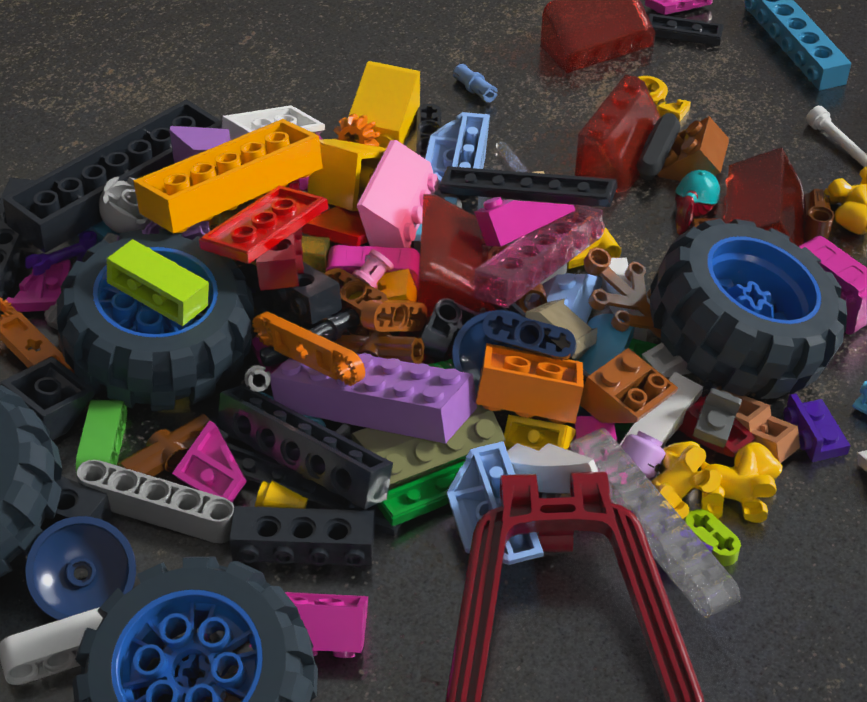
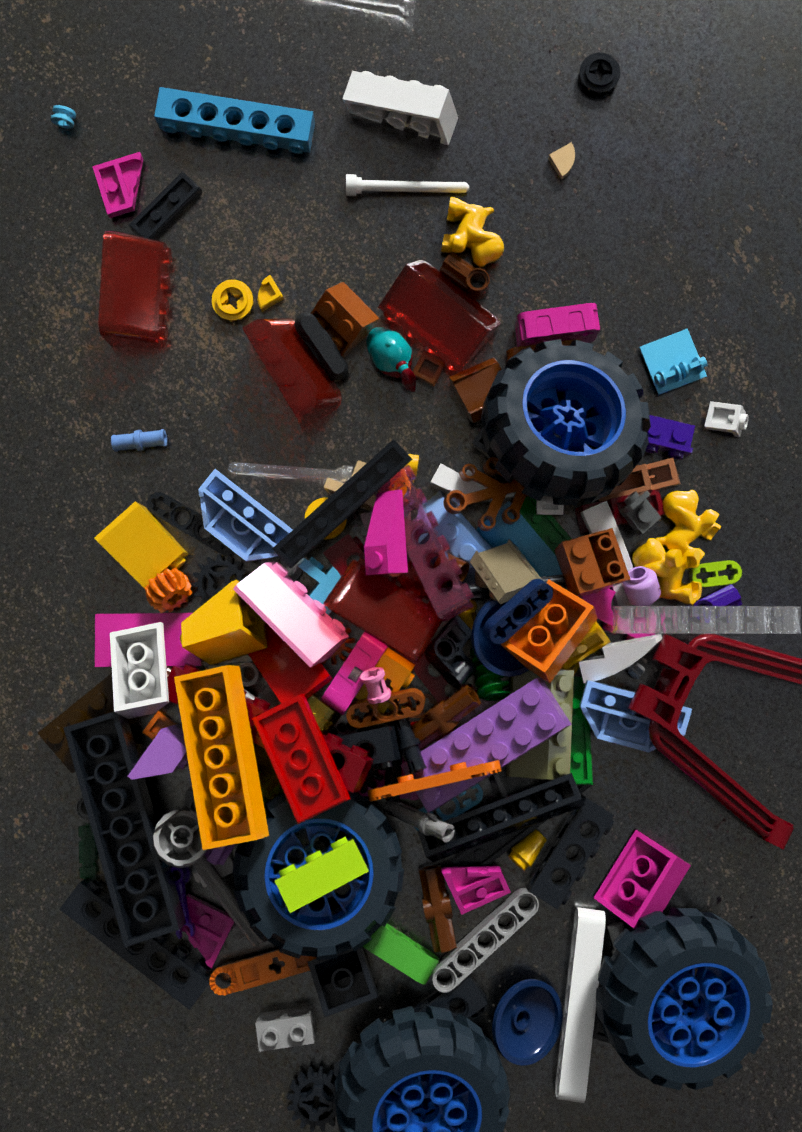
camera: 60 degrees left, 40 degrees up
dark orange beam [361,300,427,332] -> none

